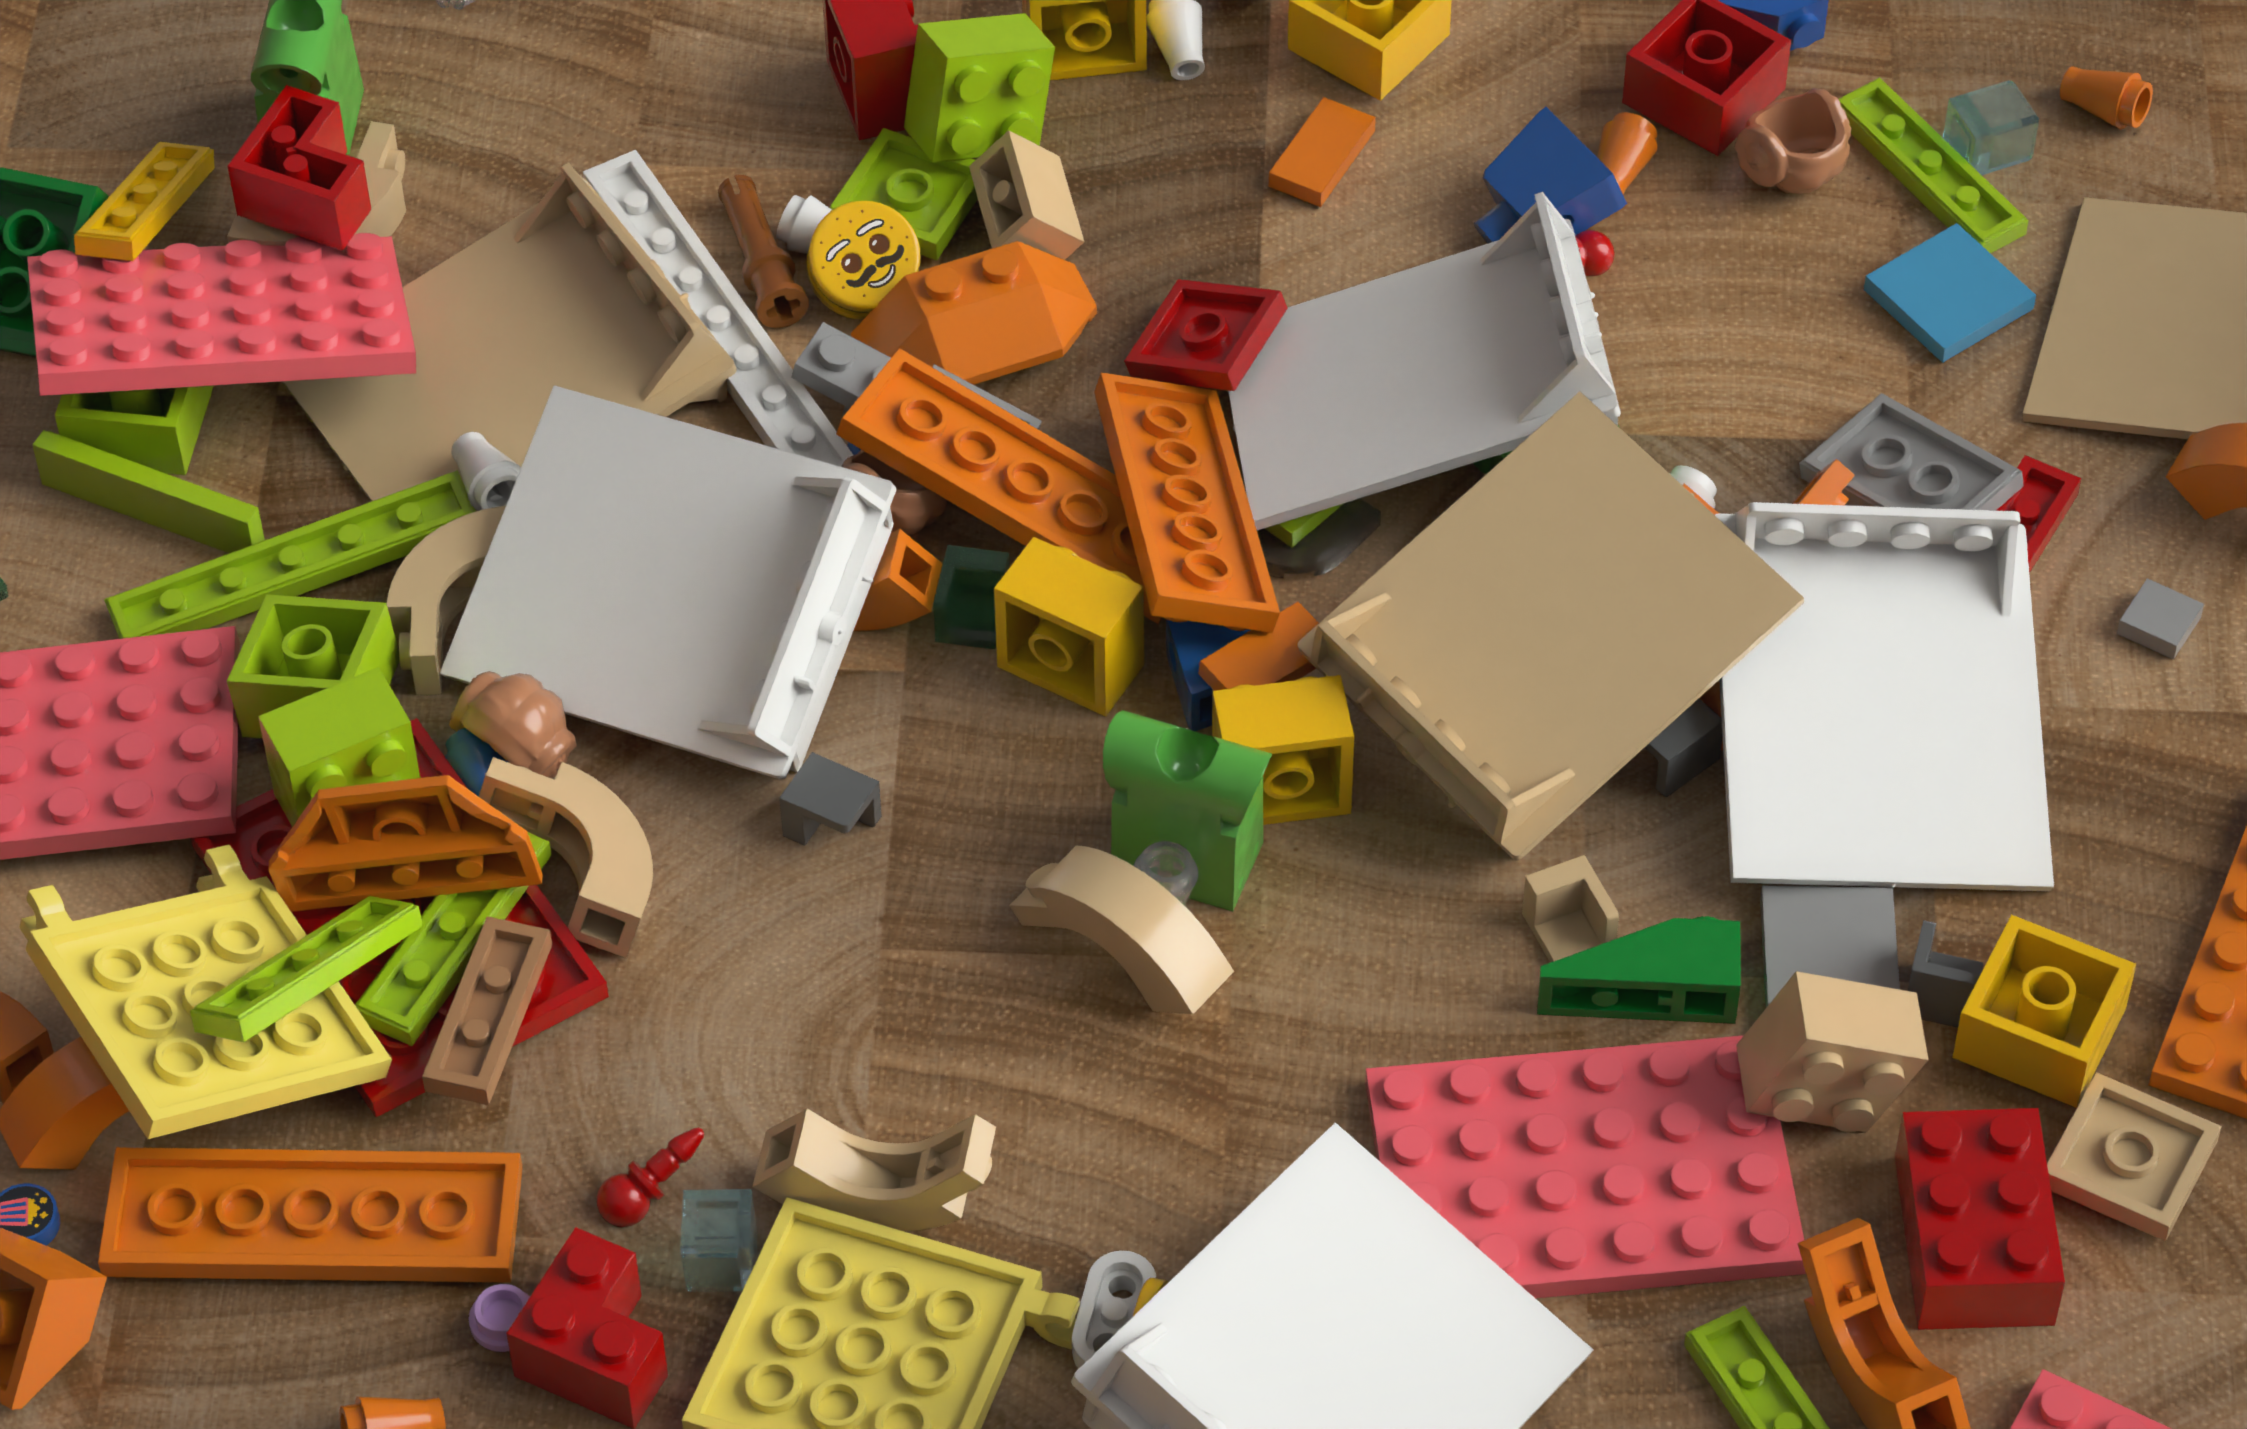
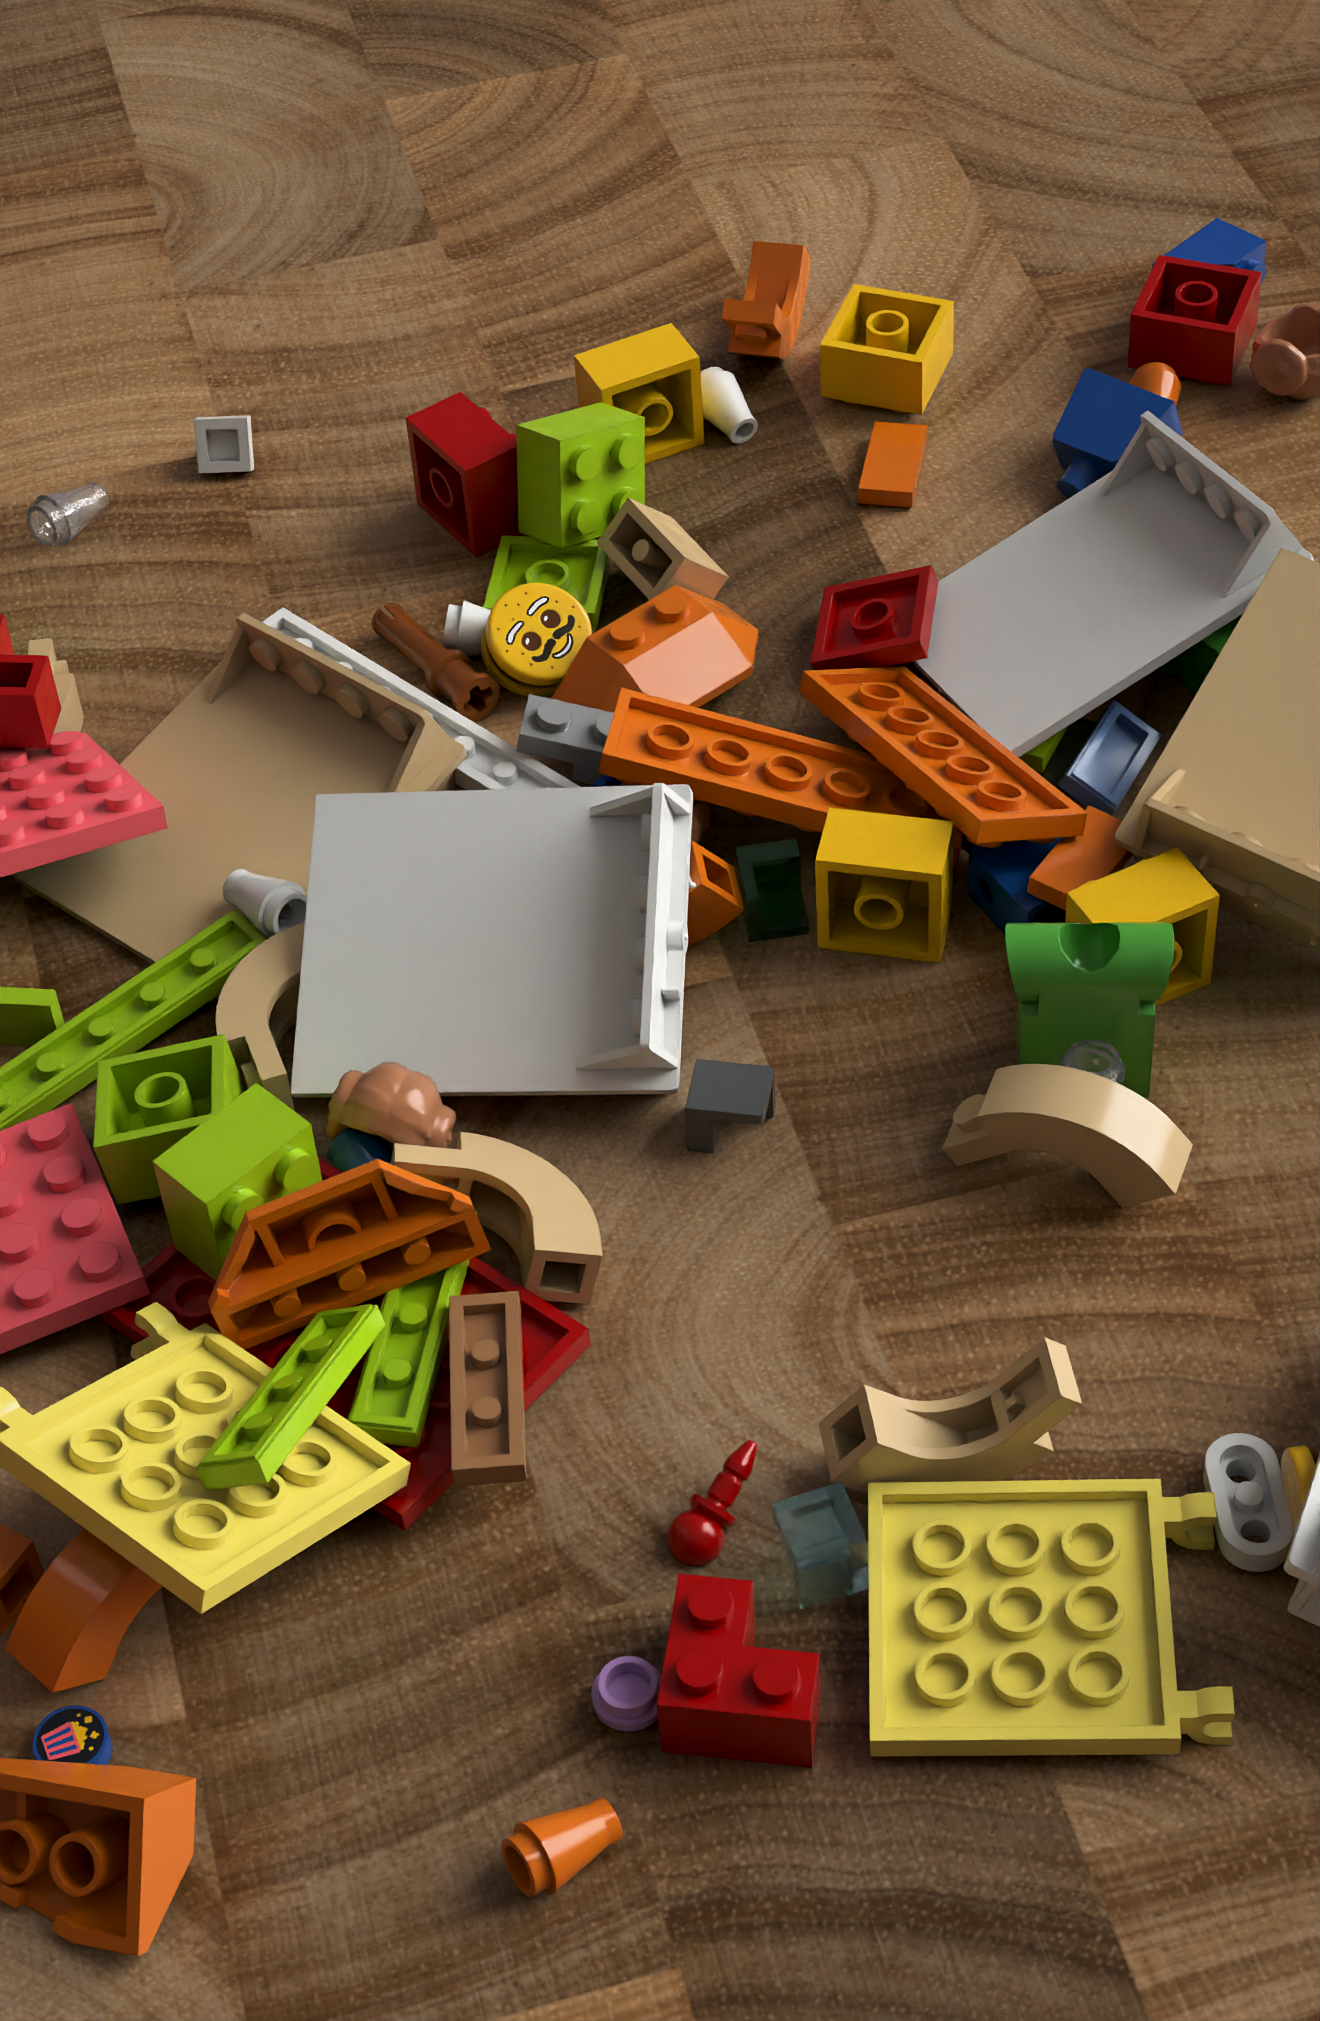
camera: 15 degrees left, 5 degrees down
orange plate [98,1147,523,1283] -> none
none -> medium blue tile [1057,700,1161,815]

